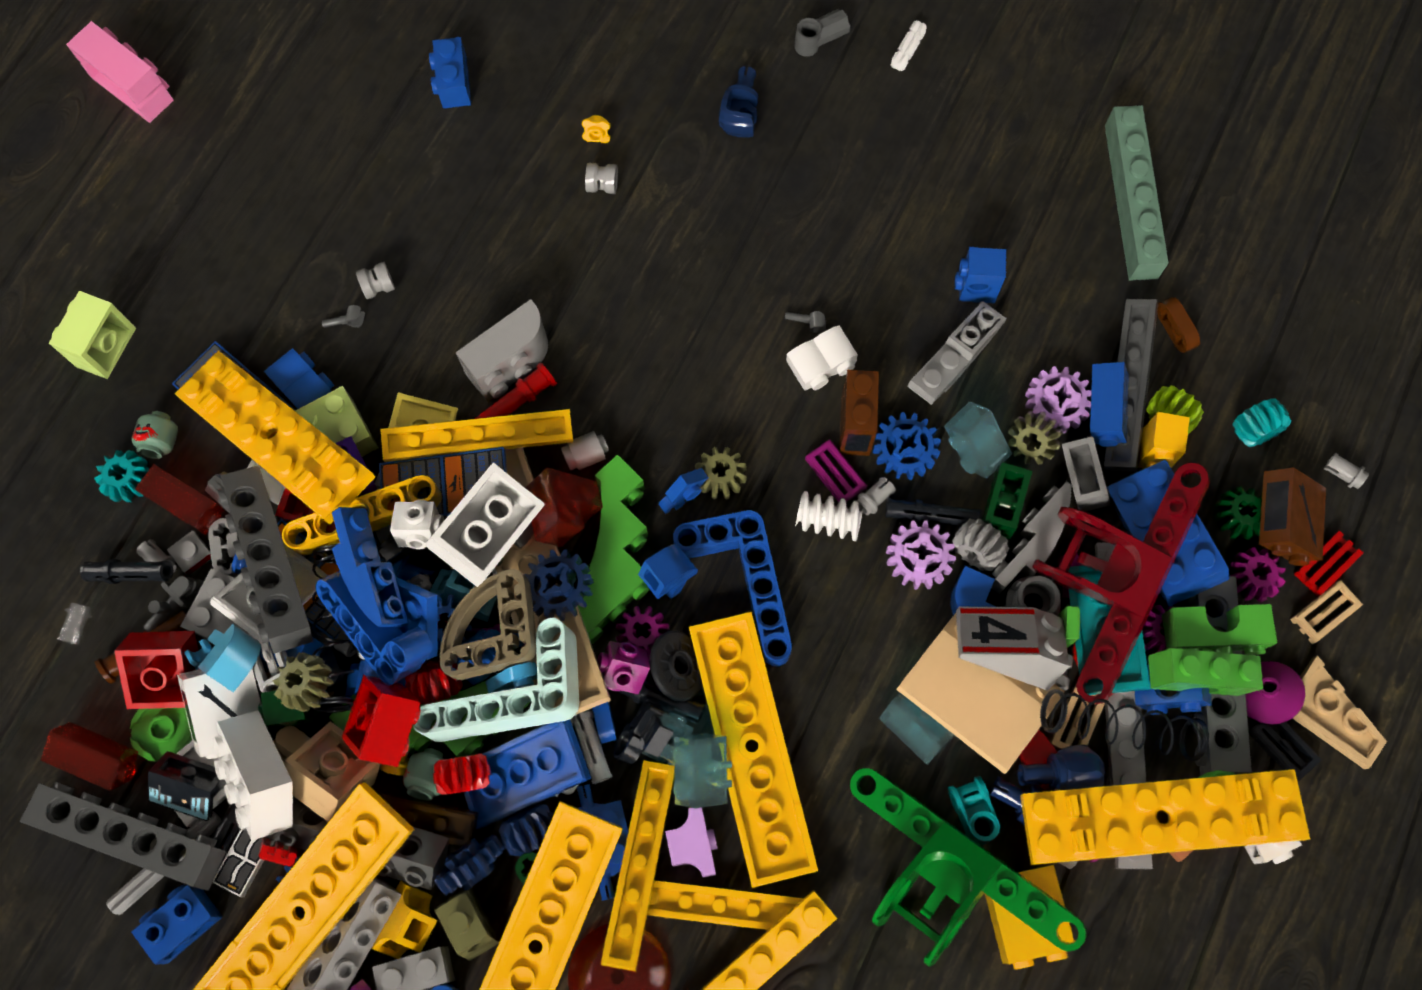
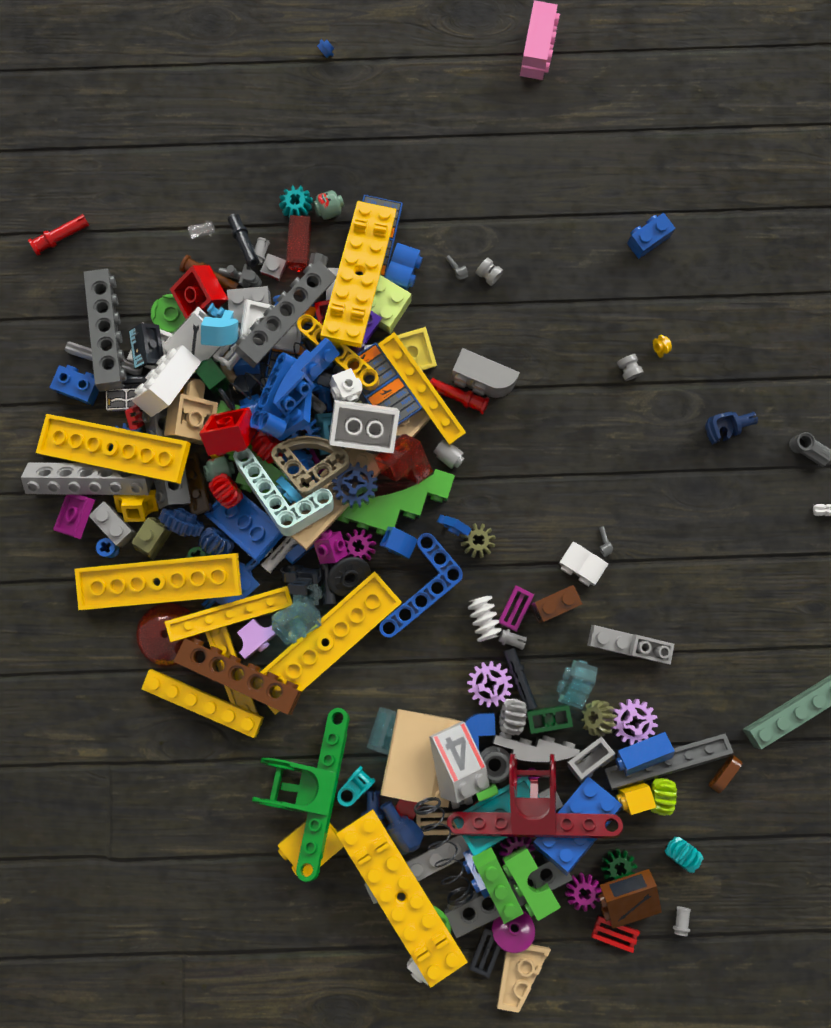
camera: 60 degrees right, 10 degrees up
clear red brick [41,722,138,791] -> none
yellowish green brick [49,291,136,379] -> none
light grey beam [208,518,239,578] -> none
olive gear [273,652,334,712] -> none
blue gear [872,412,941,480] -> none
blue brick [954,247,1006,303] -> none
tan tile [1290,580,1363,644] -> none
none -> reddish brown brick [173,637,302,715]

